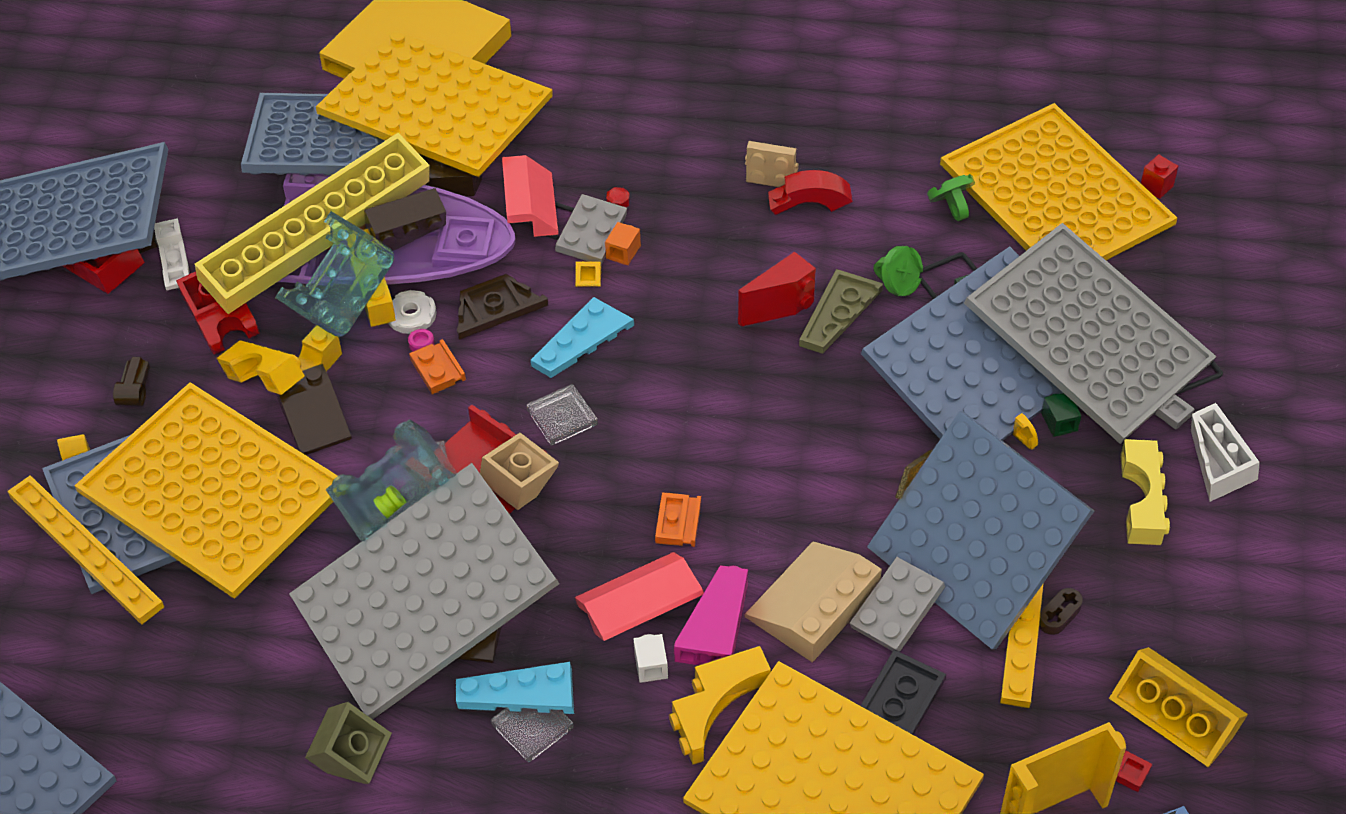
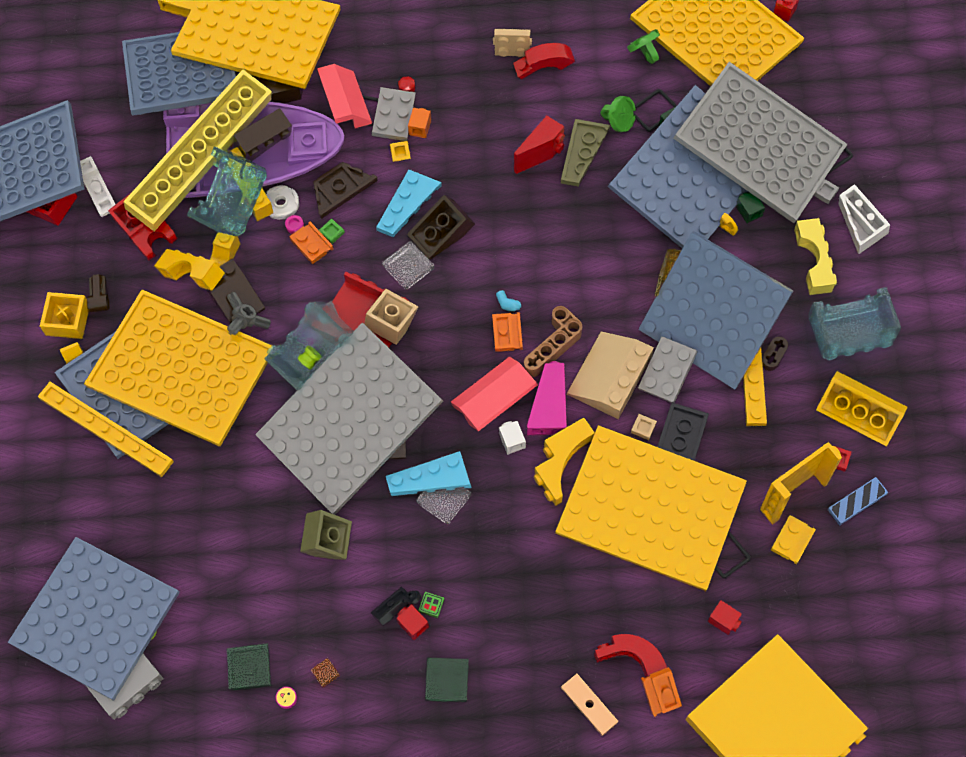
camera: 10 degrees left, 15 degrees up
none -> yellow brick [40,292,89,339]
none -> dark grey bush [227,292,271,335]
none -> bright green tile [319,219,345,244]
none -> dark brown slope [407,195,475,259]
none -> medium azure arm [496,290,521,312]
none -> medium nougat beam [524,306,582,378]
none -> tan plate [631,414,657,440]
none -> clear light blue windscreen [808,287,901,360]

